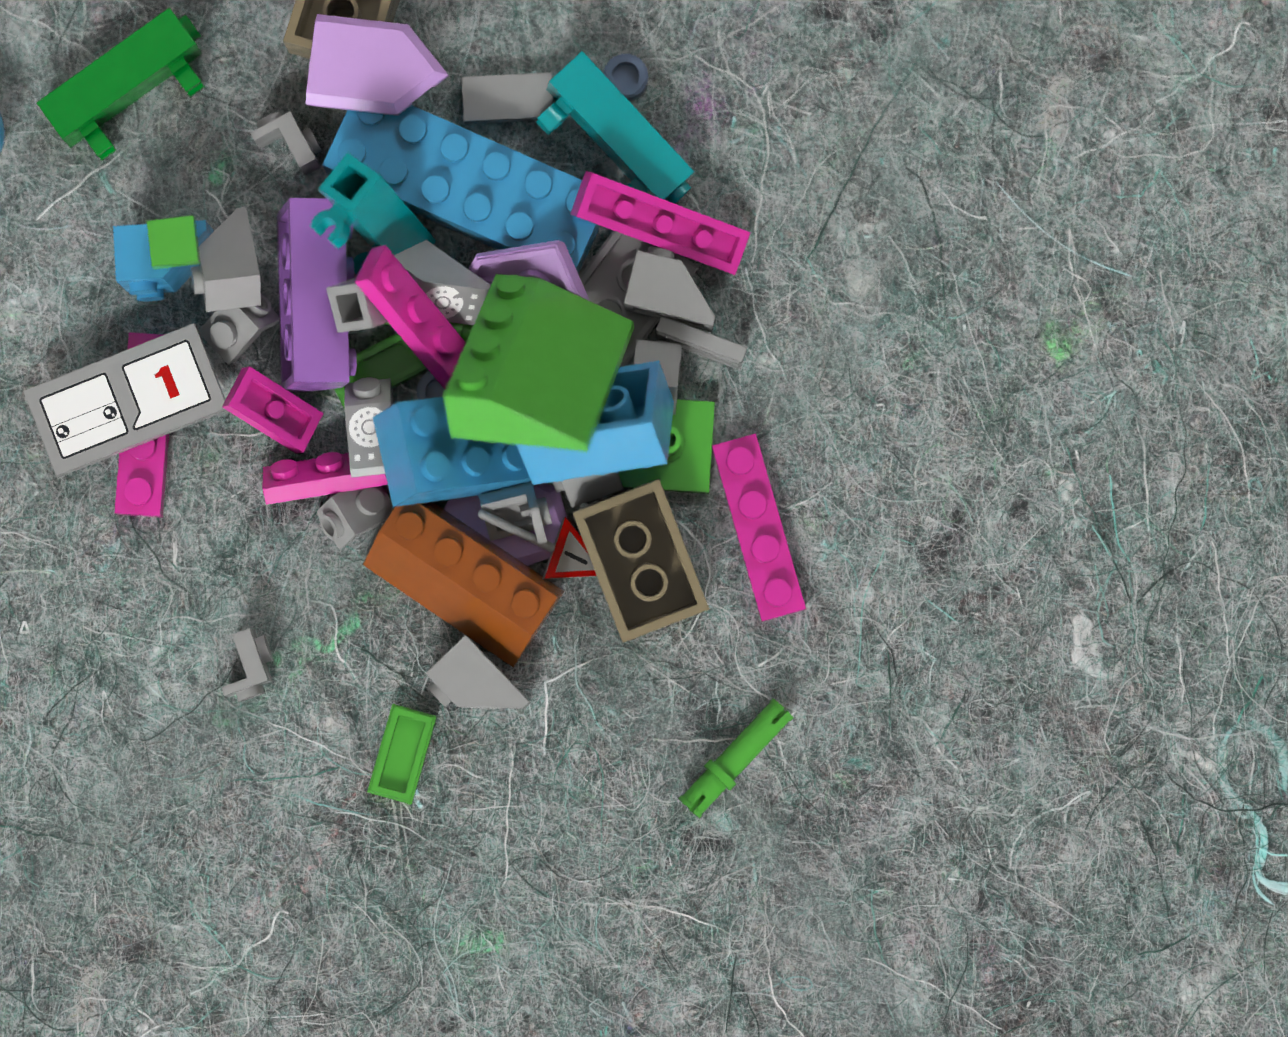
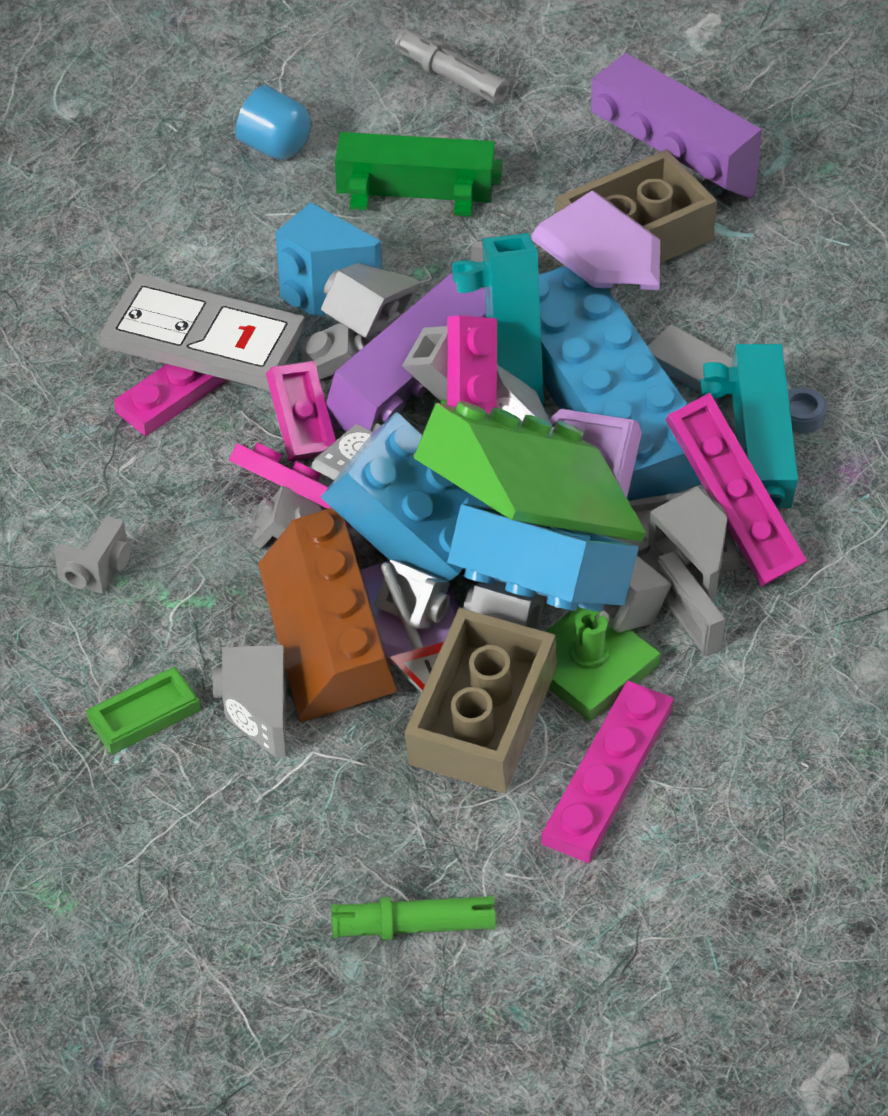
camera: 40 degrees right, 35 degrees down
bright green tile [147,215,200,269] -> none

